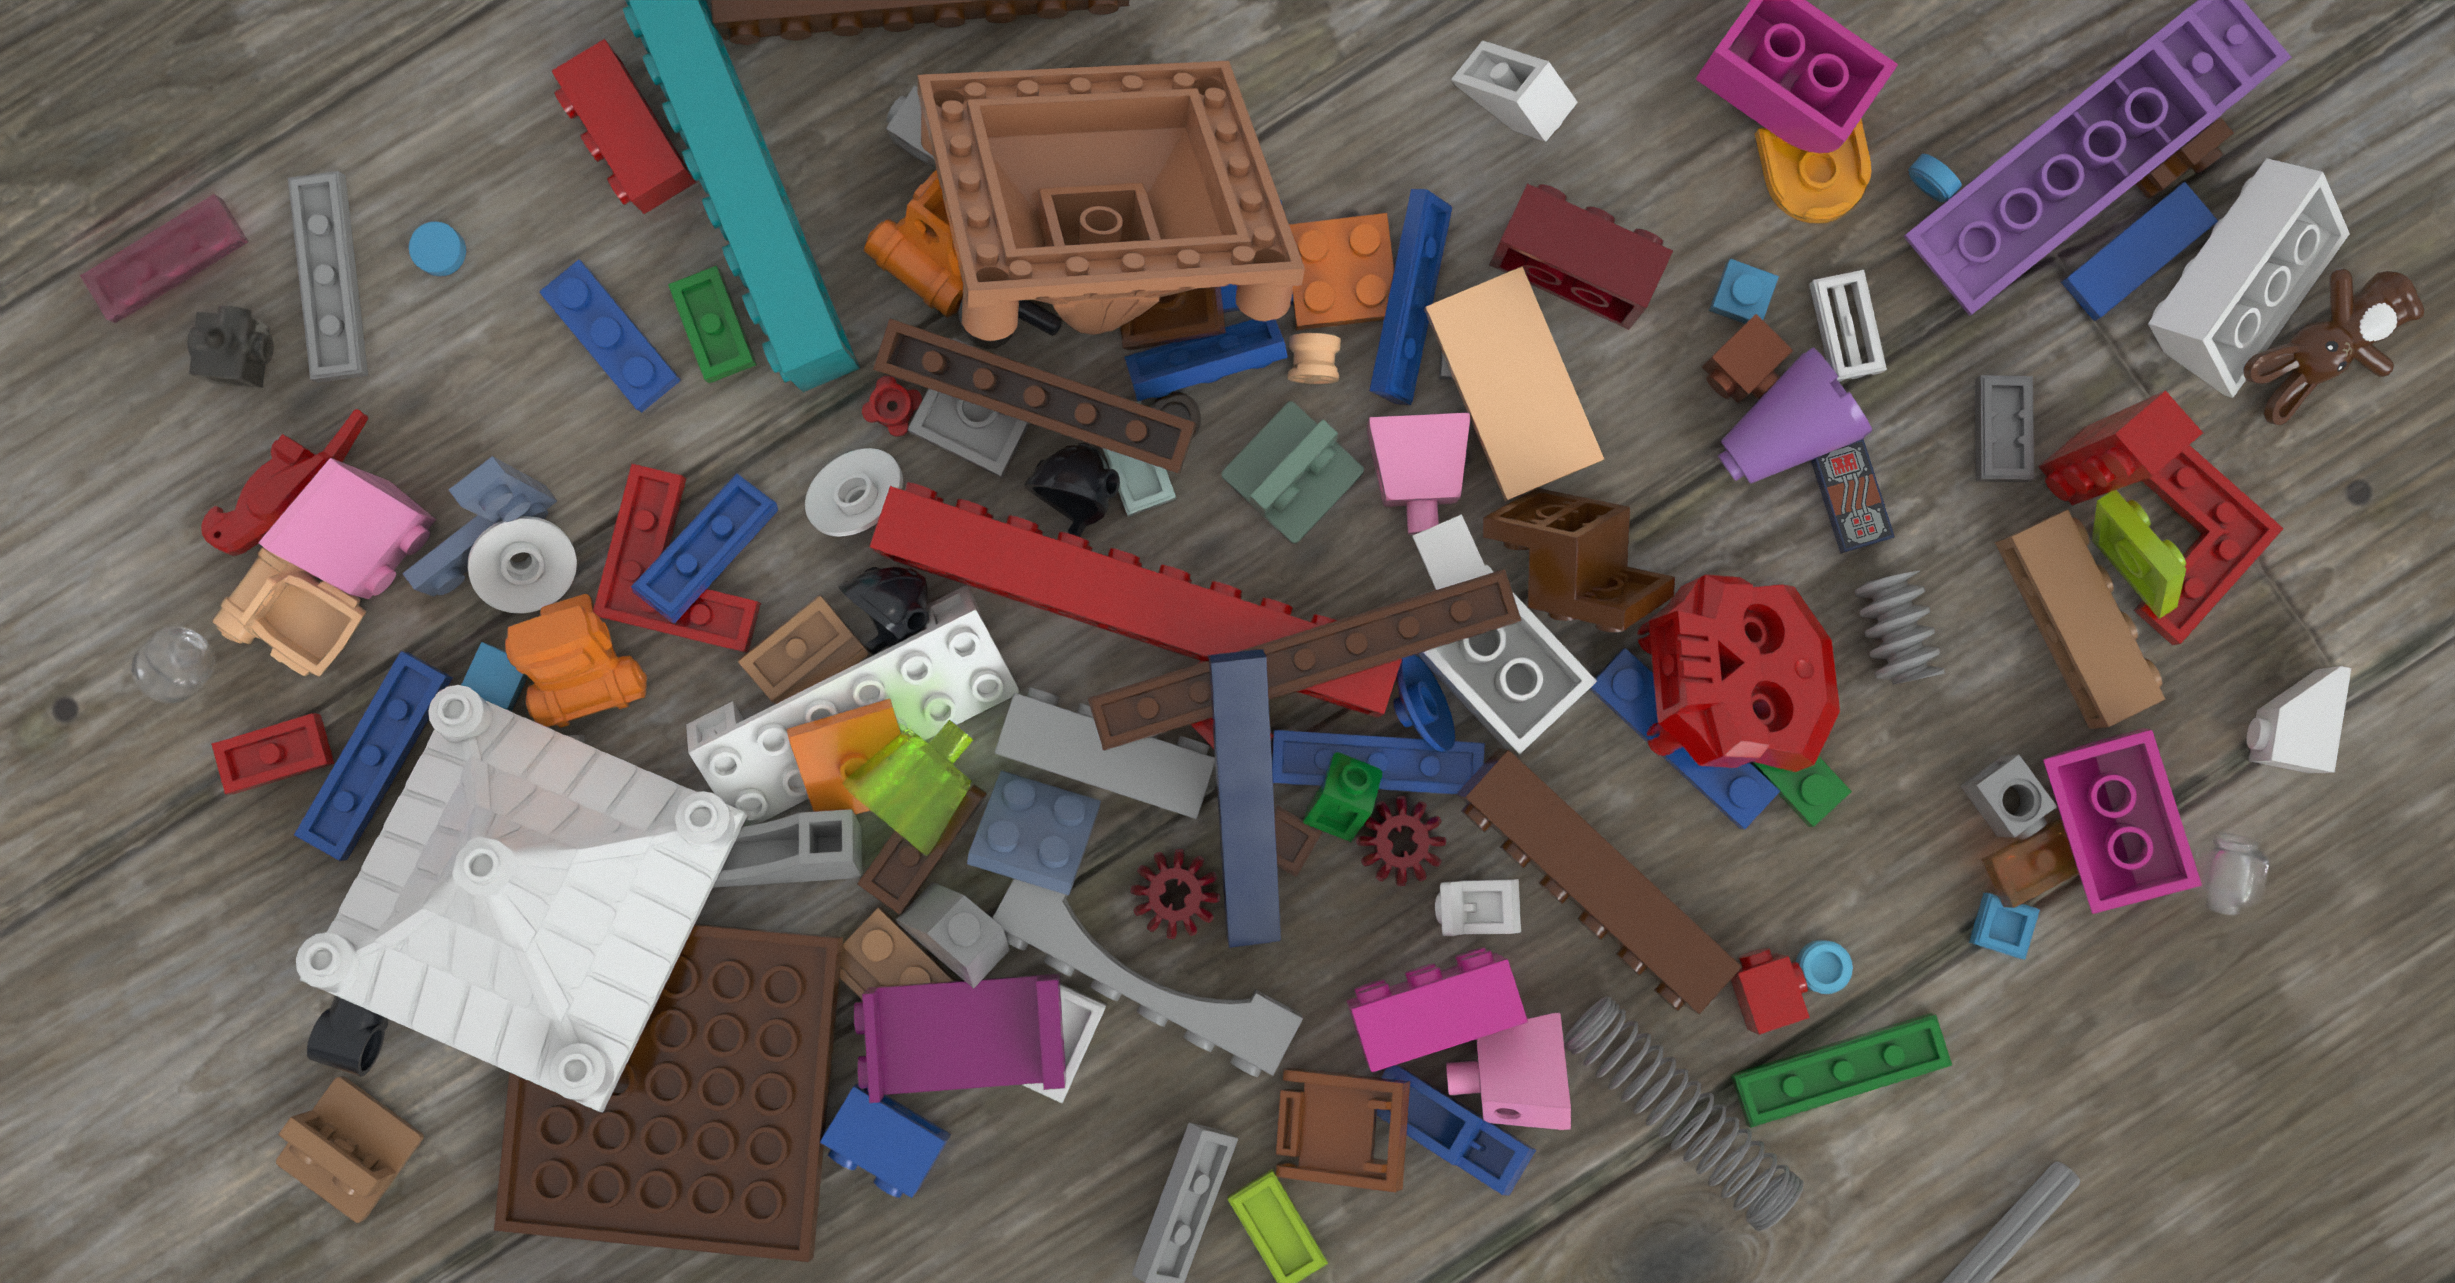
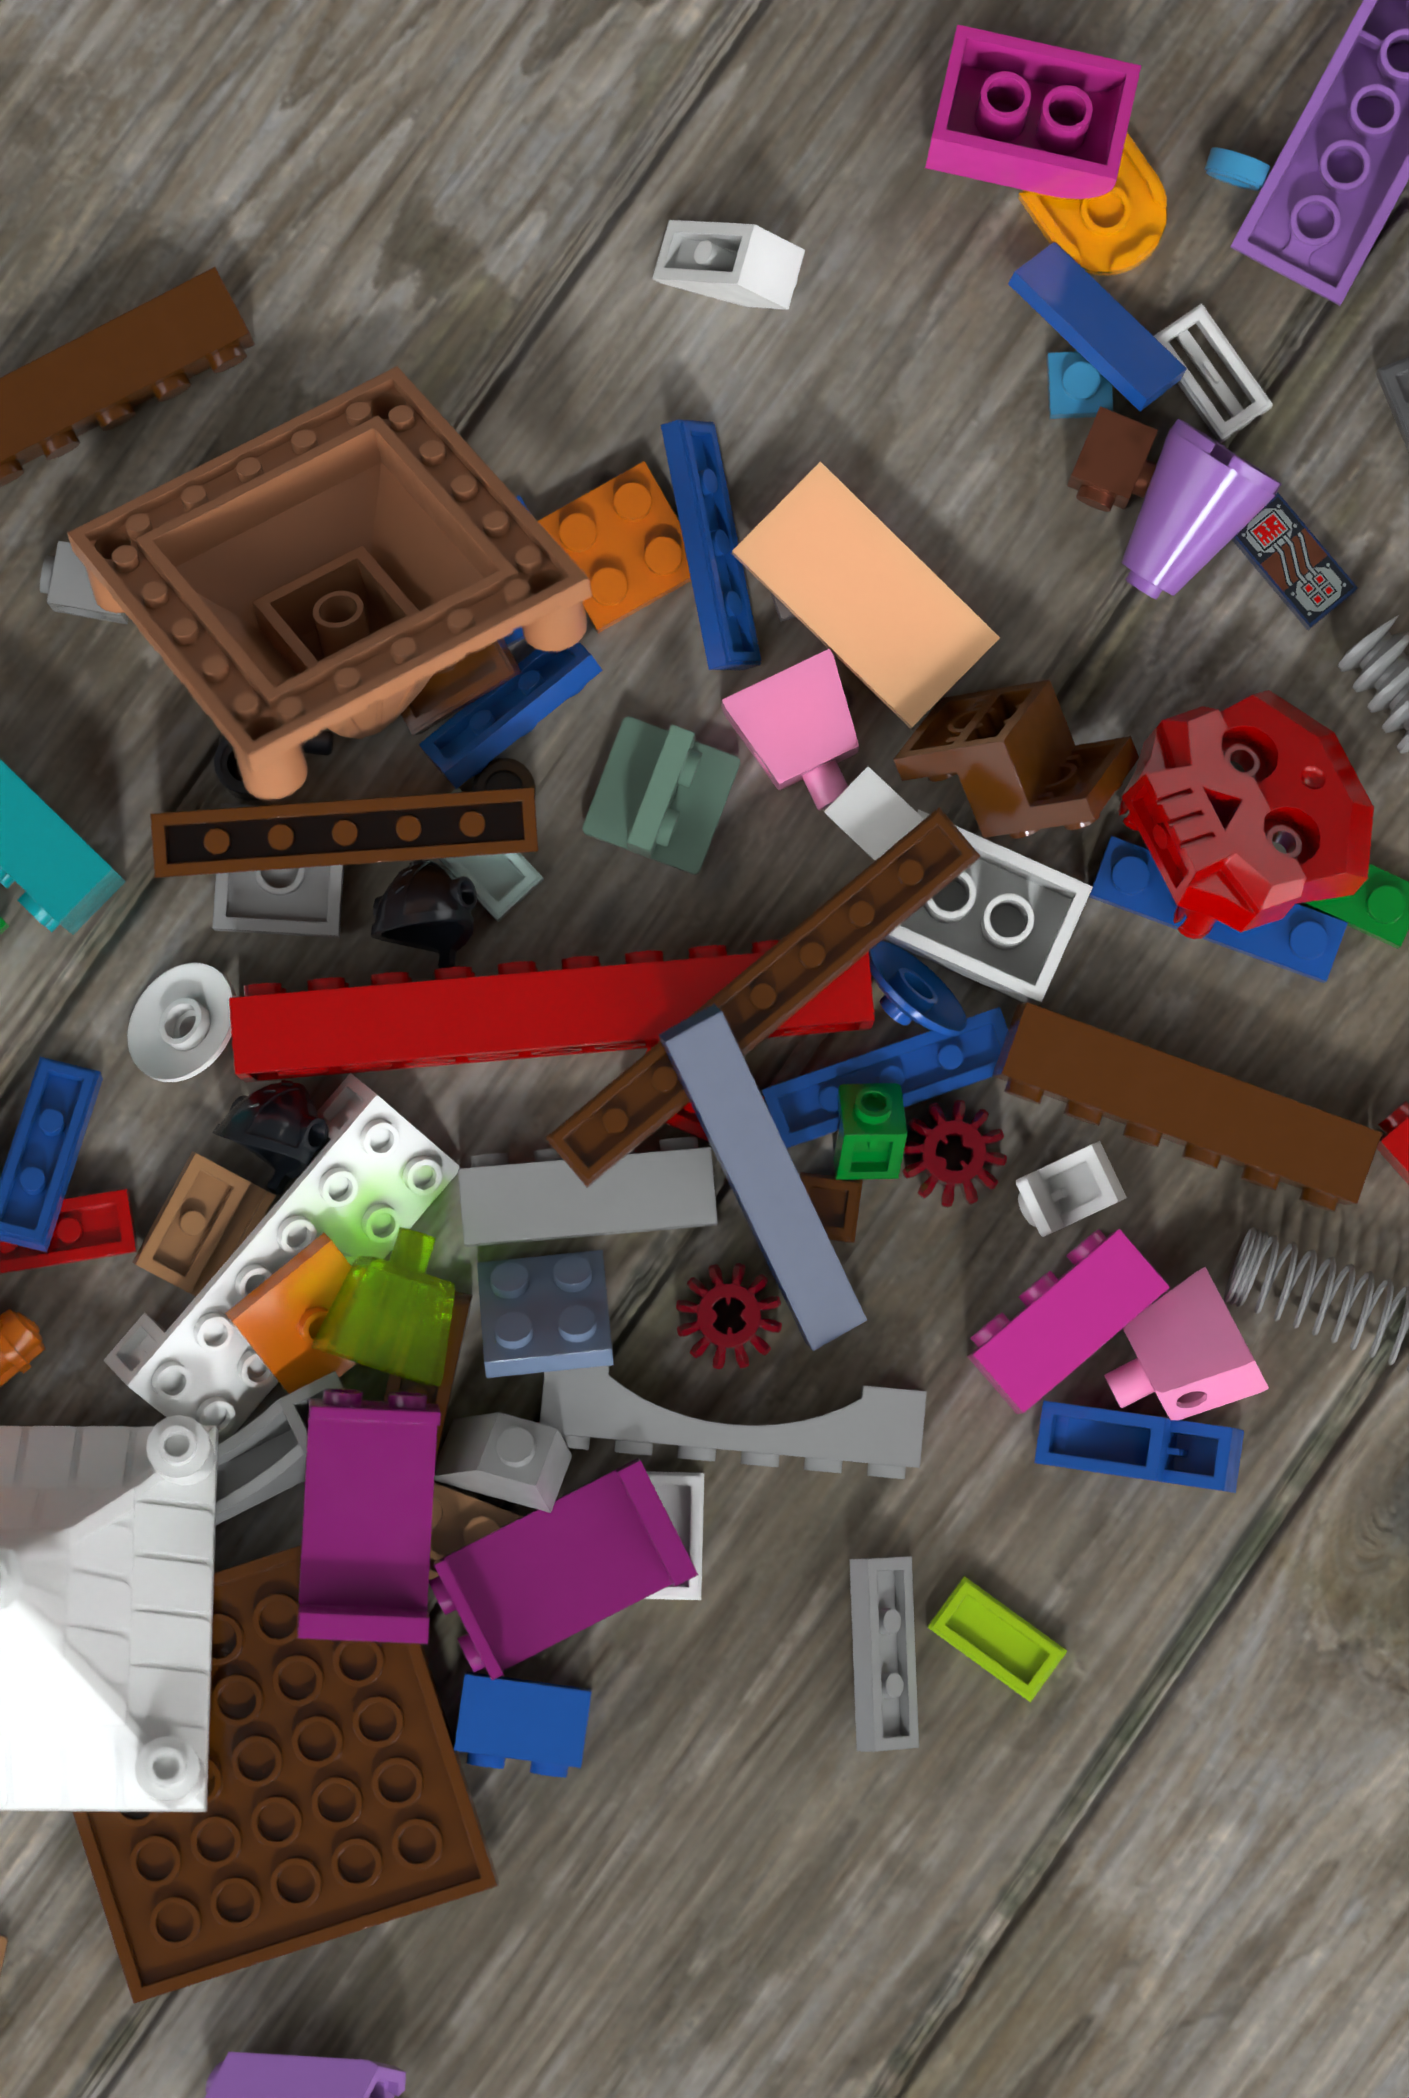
camera: 25 degrees left, 0 degrees up
red plate [862,376,923,437] -> none
orange piece [863,170,963,318] -> none
dark orange container [1276,1068,1410,1193] -> none
light nougat wheel [1287,333,1341,384] -> none
dark red brick [1489,183,1673,330] -> none
none -> magenta panel [297,1388,440,1644]
none -> blue tile [1008,242,1187,411]

